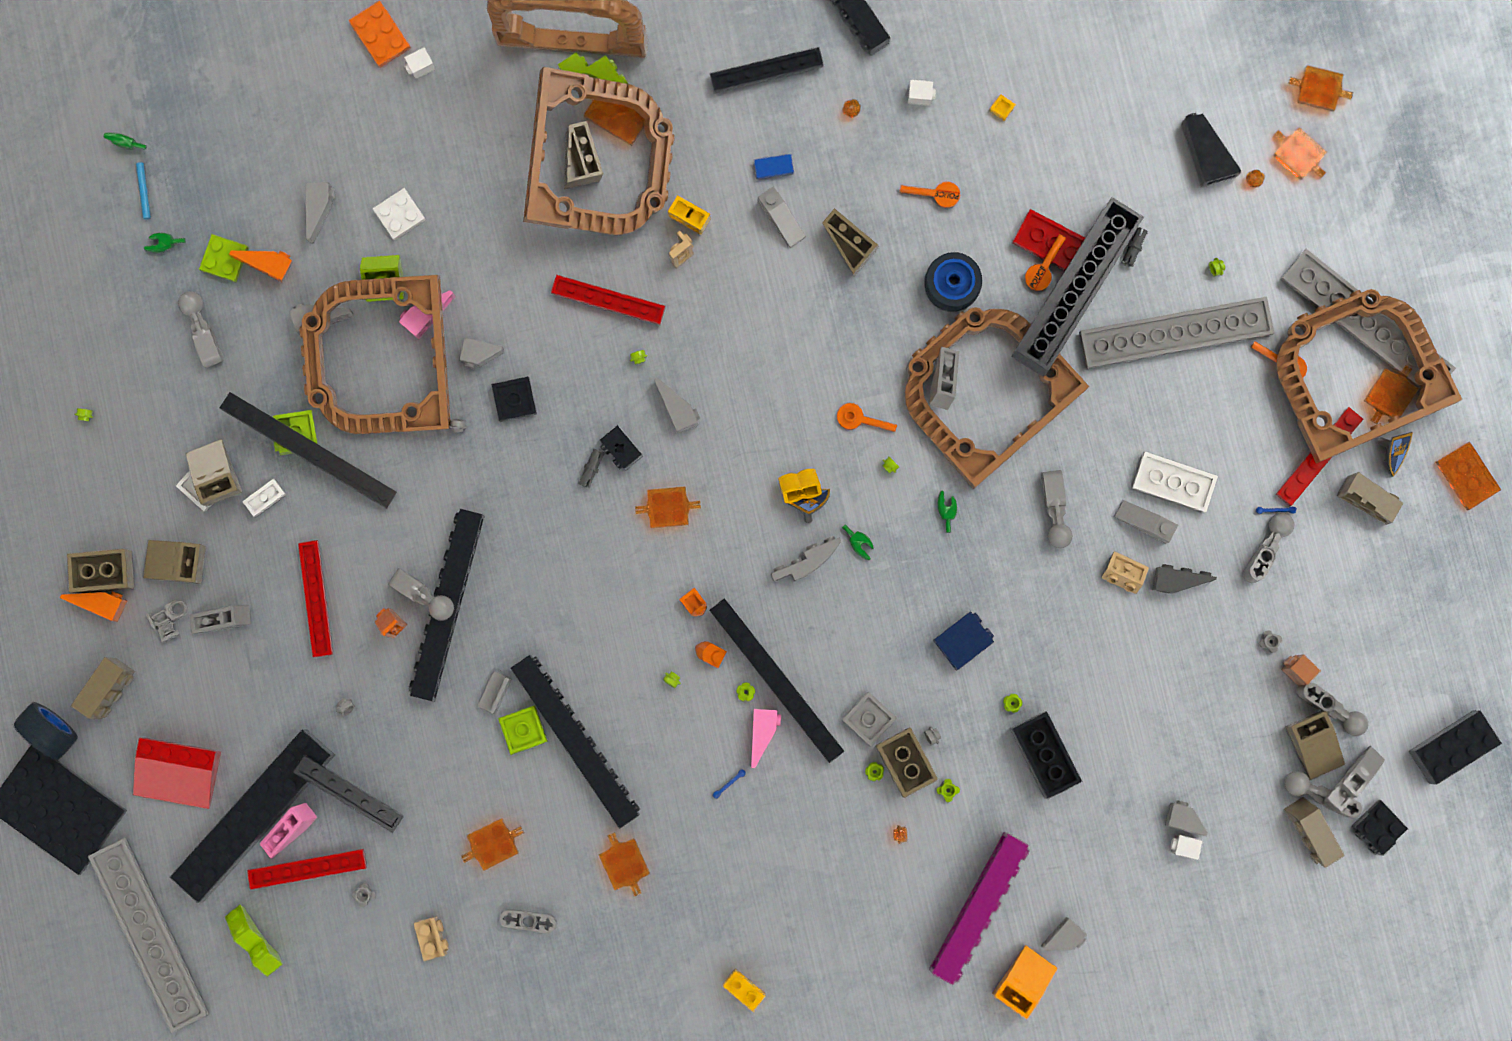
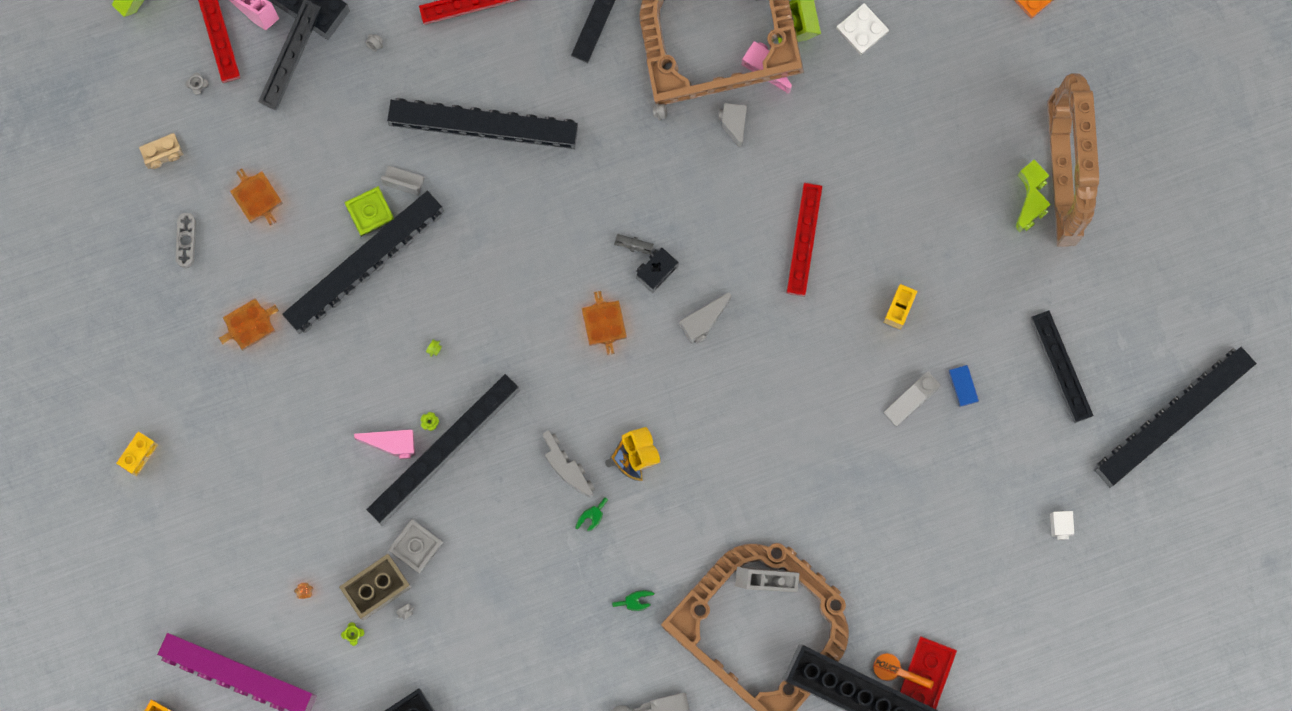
camera: 80 degrees right, 5 degrees down
orange slope [374,608,408,638] -> none
light grey beam [388,568,454,620] -> none
white brick [404,47,435,79] -> none
black plate [491,376,537,422] -> none
medium nougat arch [523,67,675,235] -> none
dark tan wedge [564,121,603,190] -> none
clear orange plate [584,100,645,146] -> none
lime plate [630,350,648,364] -> none
tan bracket [669,230,694,268] -> none
orange plate [679,588,707,617] -> none
orange plate [695,641,727,668] -> none
blue hinge [713,769,746,799] -> none
dark tan wedge [822,208,879,276] -> none
orange piece [837,403,897,432] -> none
clear orange plate [842,99,861,117] -> none
lime plate [865,762,884,781] -> none
lime plate [882,457,899,473] -> none
orange piece [900,182,960,208] -> none
wheel [924,252,982,312] -> none
dark blue panel [933,611,994,671] -> none
yellow tile [989,94,1016,121] -> none
lime plate [1003,694,1022,713] -> none

